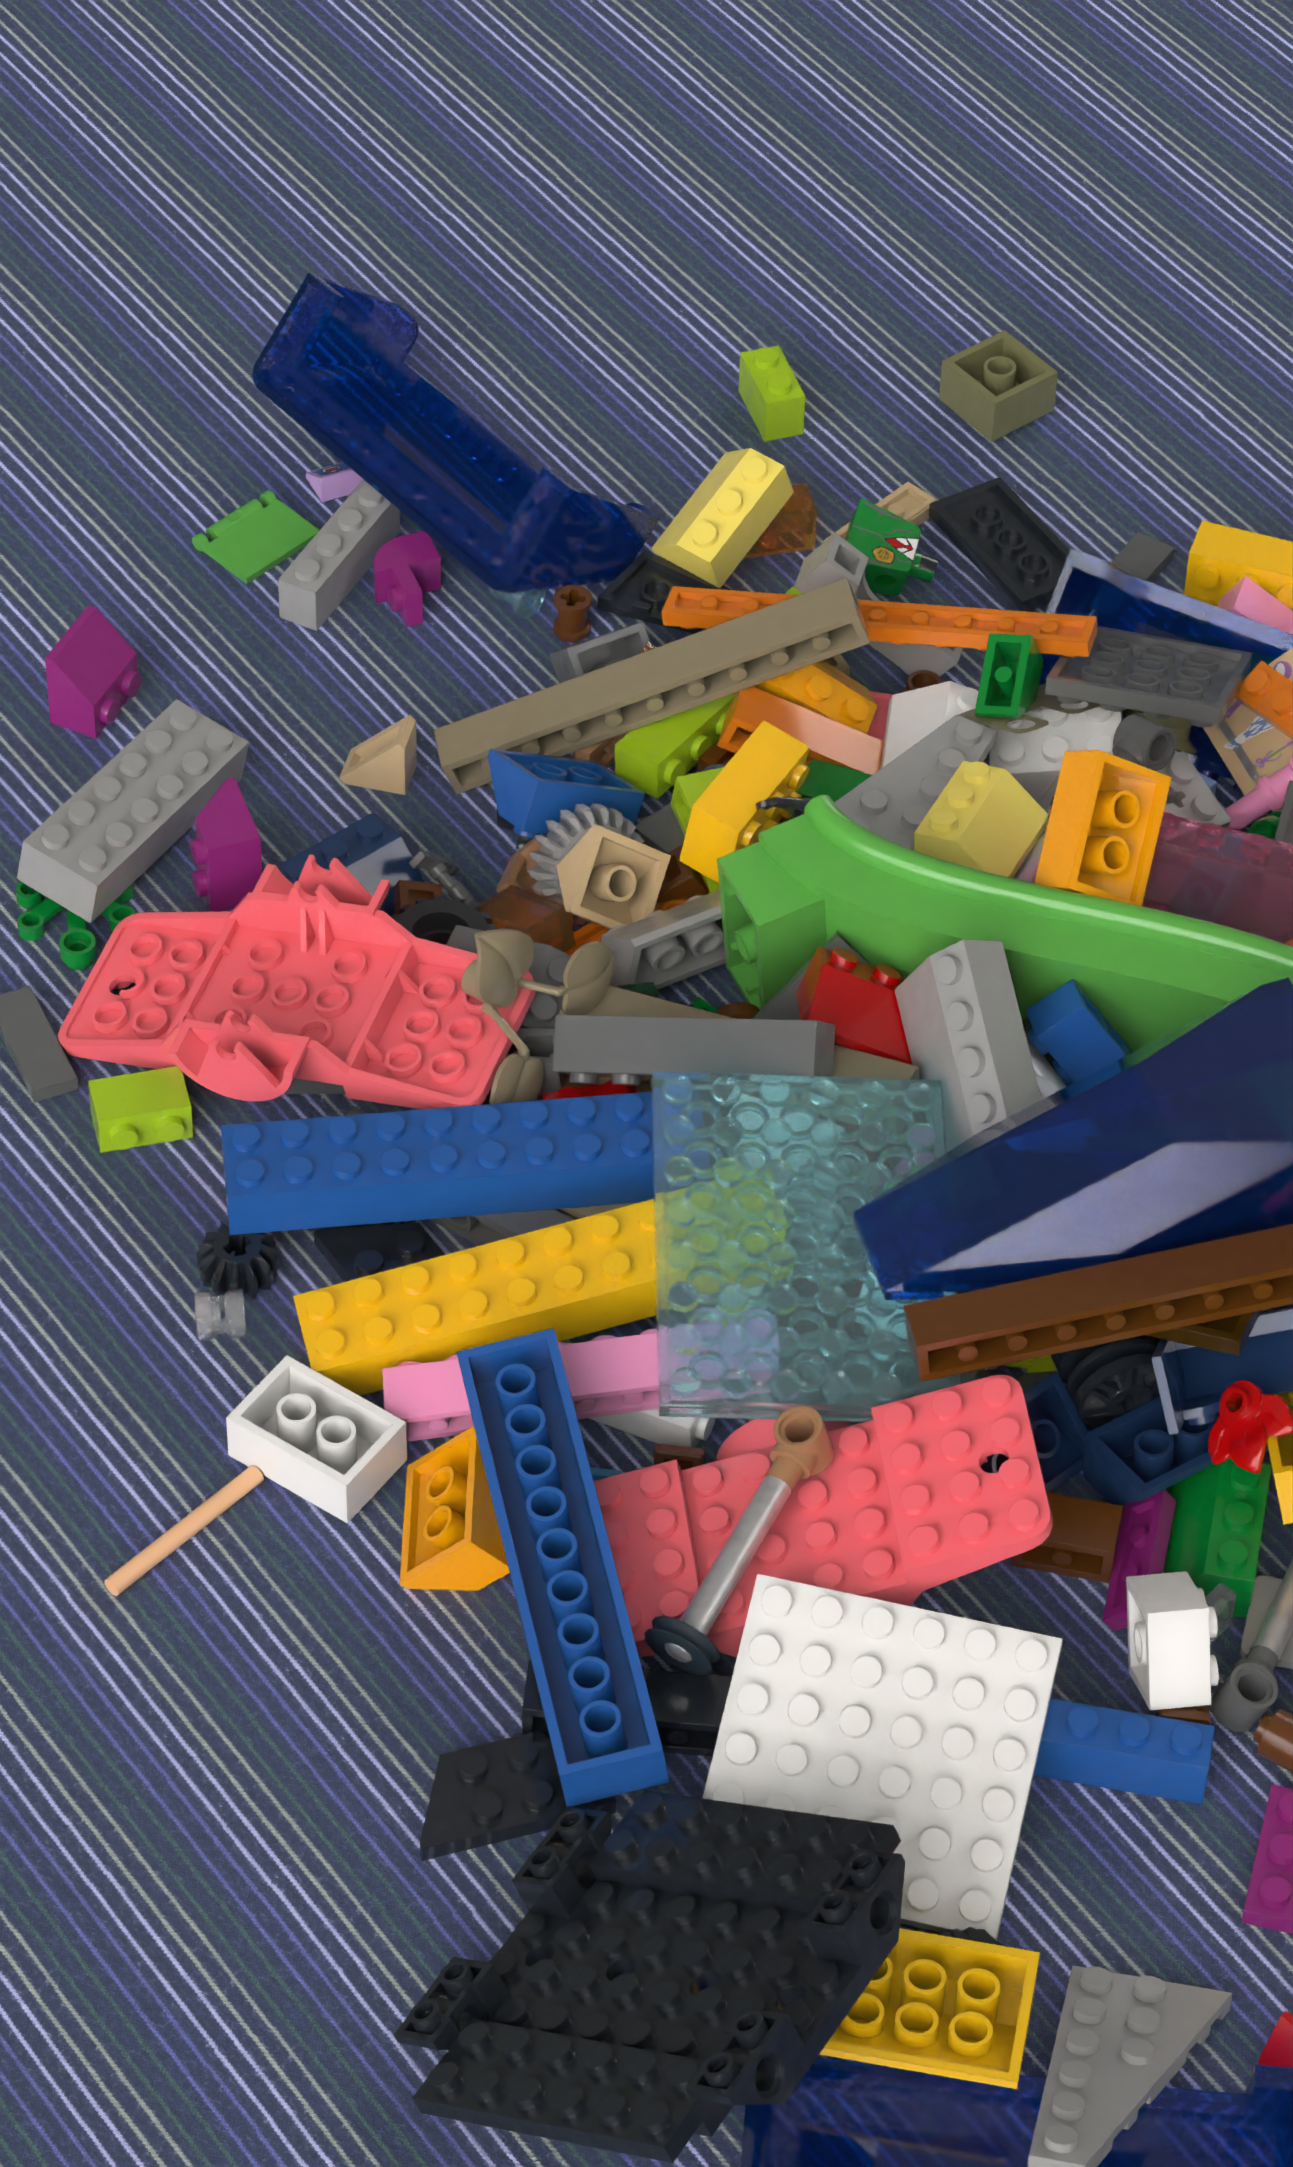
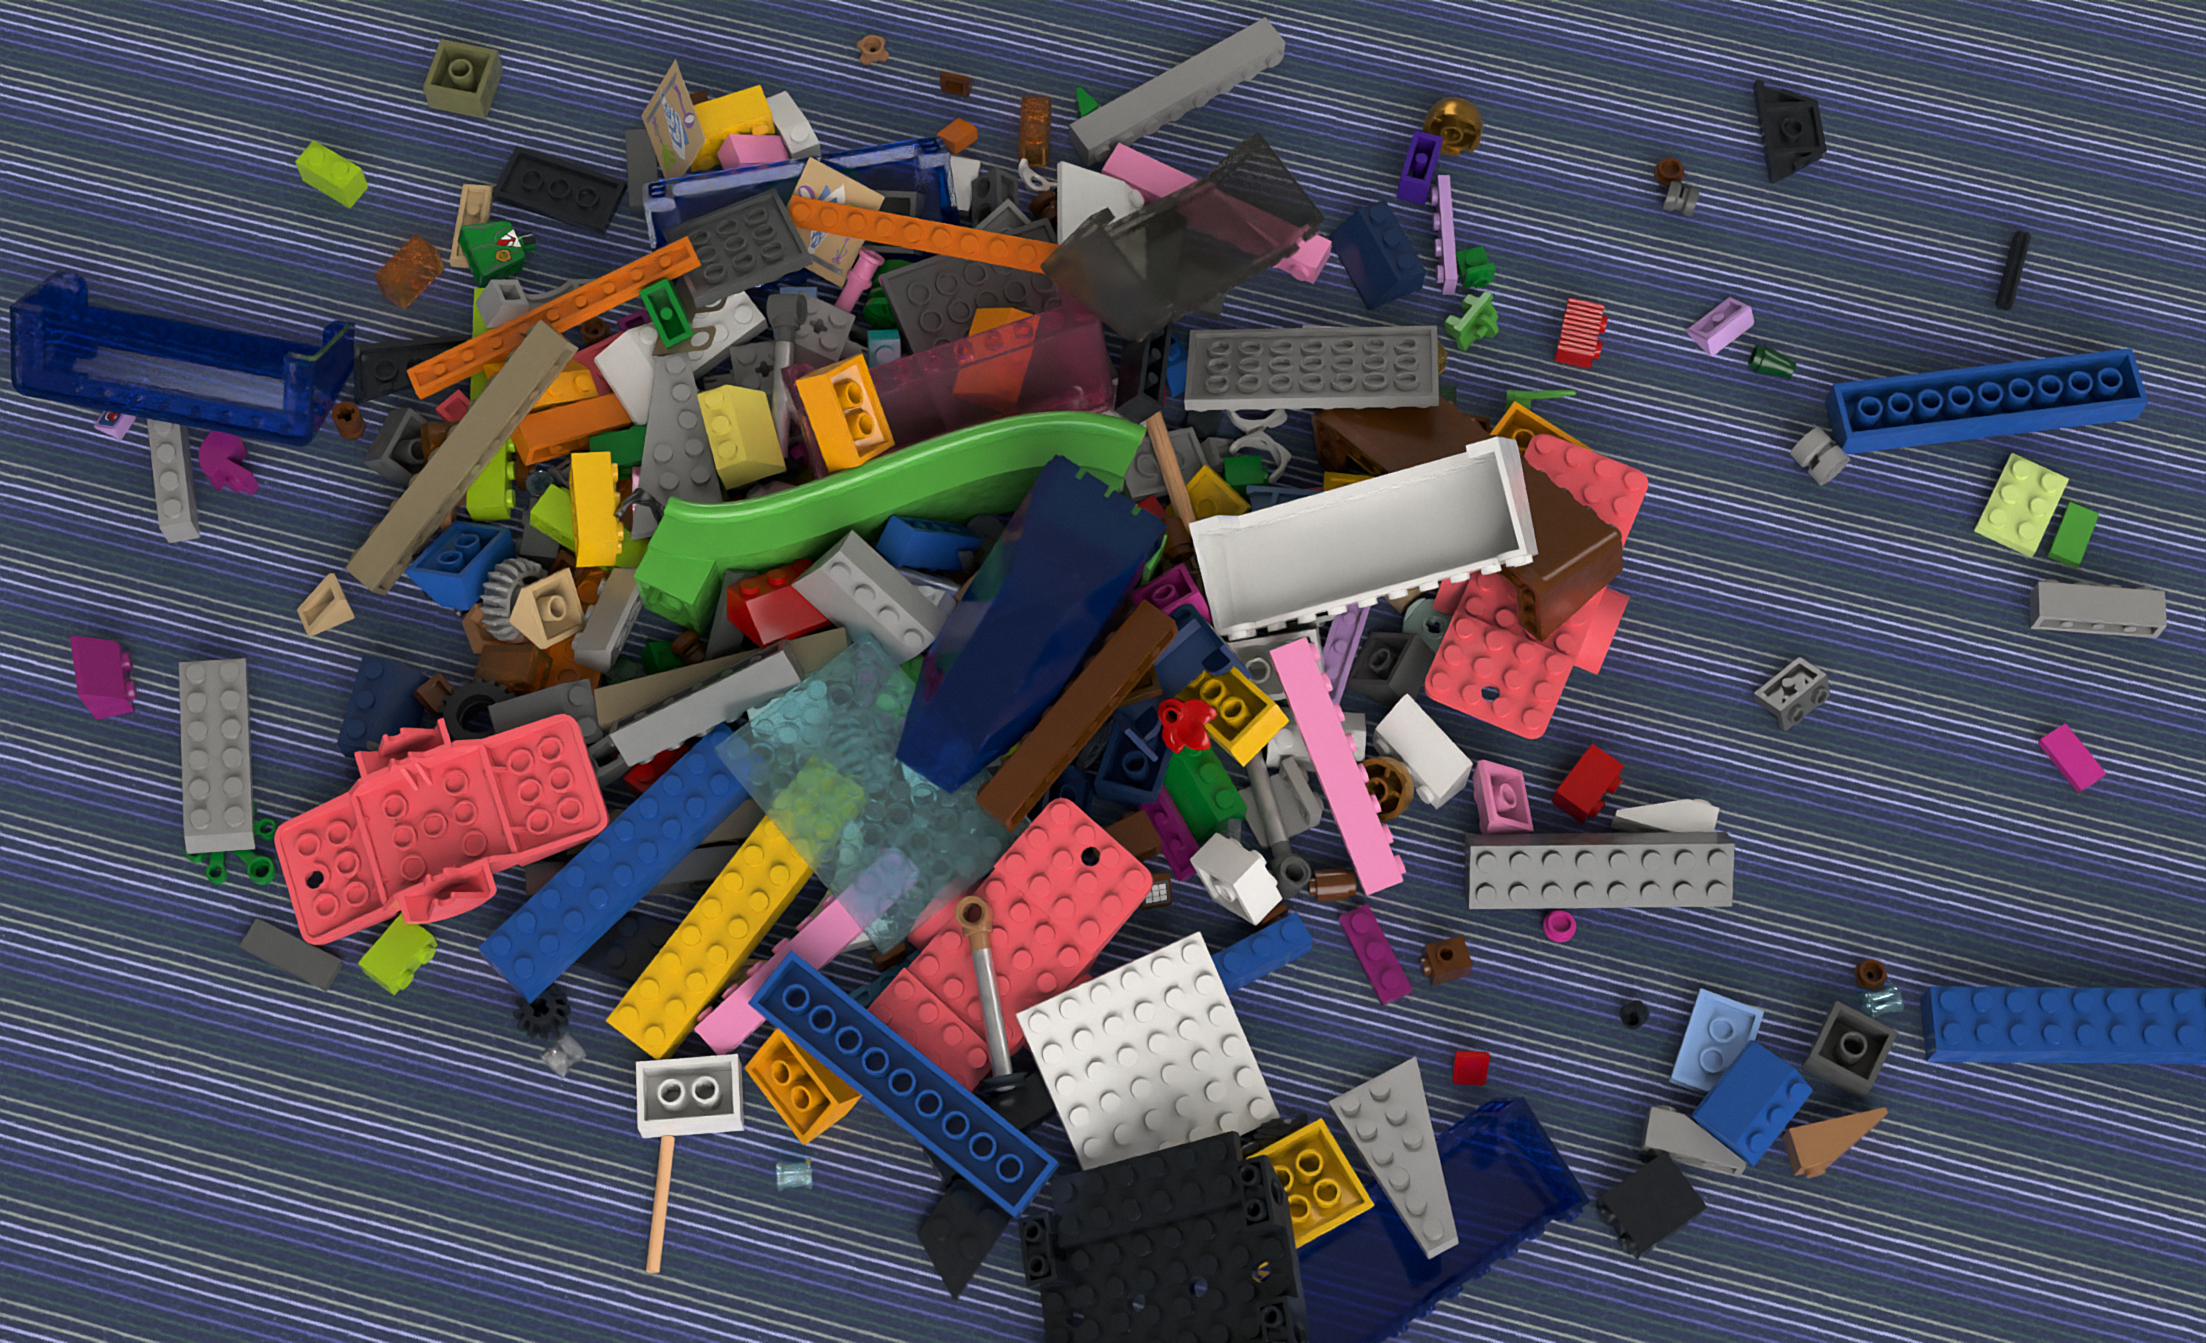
camera: 40 degrees left, 20 degrees up
magenta slope [190,777,262,912] -> none
bright green piece [192,490,320,584] -> none
dark grey piece [409,850,497,925] -> none
dark tan plant [461,929,614,1104] -> none
light yellow slope [652,448,794,588] -> none
none -> tan sticker [641,60,706,195]
none -> clear light blue bush [776,1158,813,1191]
none -> slope [1140,871,1173,910]

